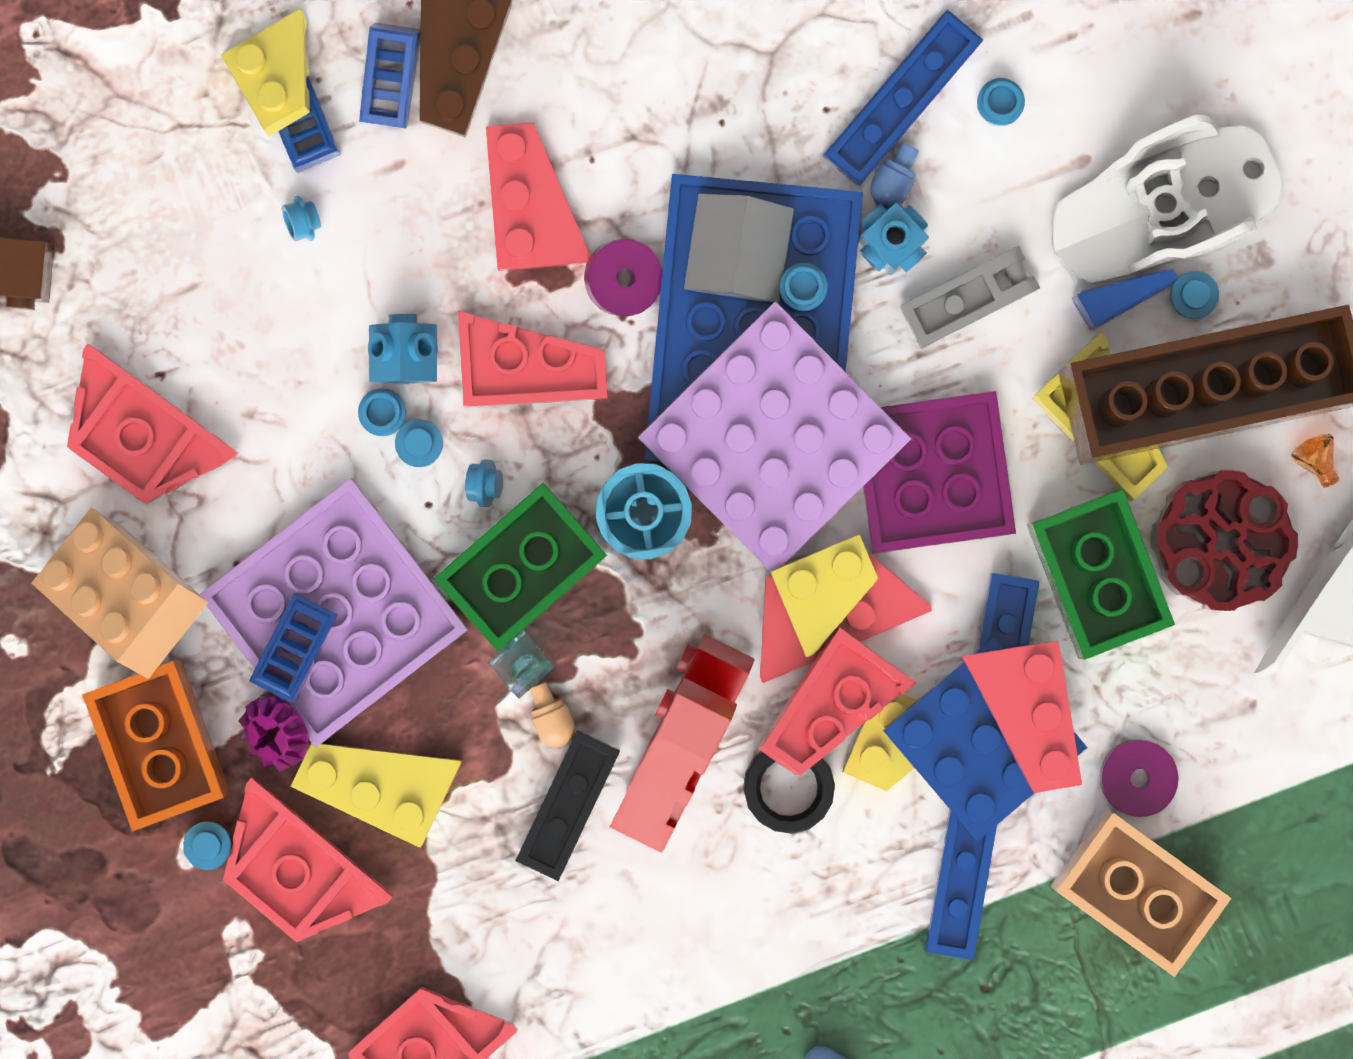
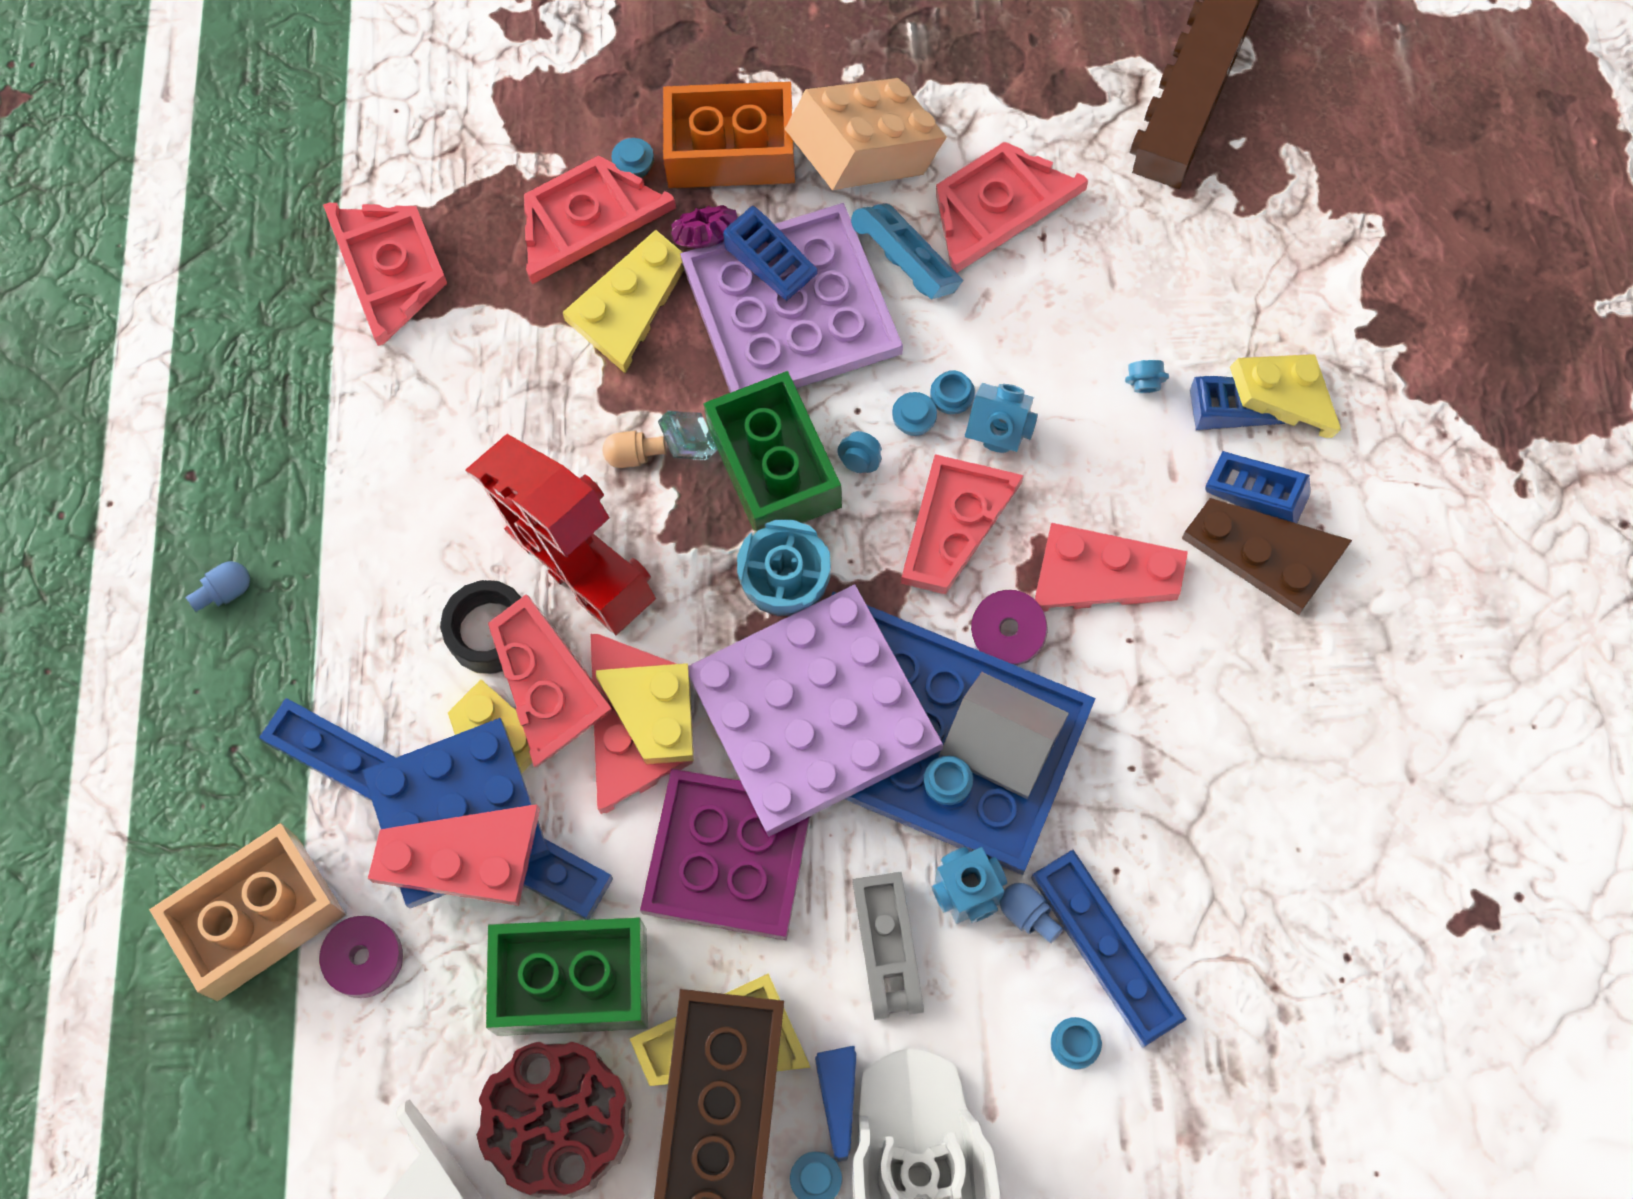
camera: 115 degrees right, 20 degrees down
black plate [515,730,620,882] -> none
none -> dark azure plate [851,203,964,300]

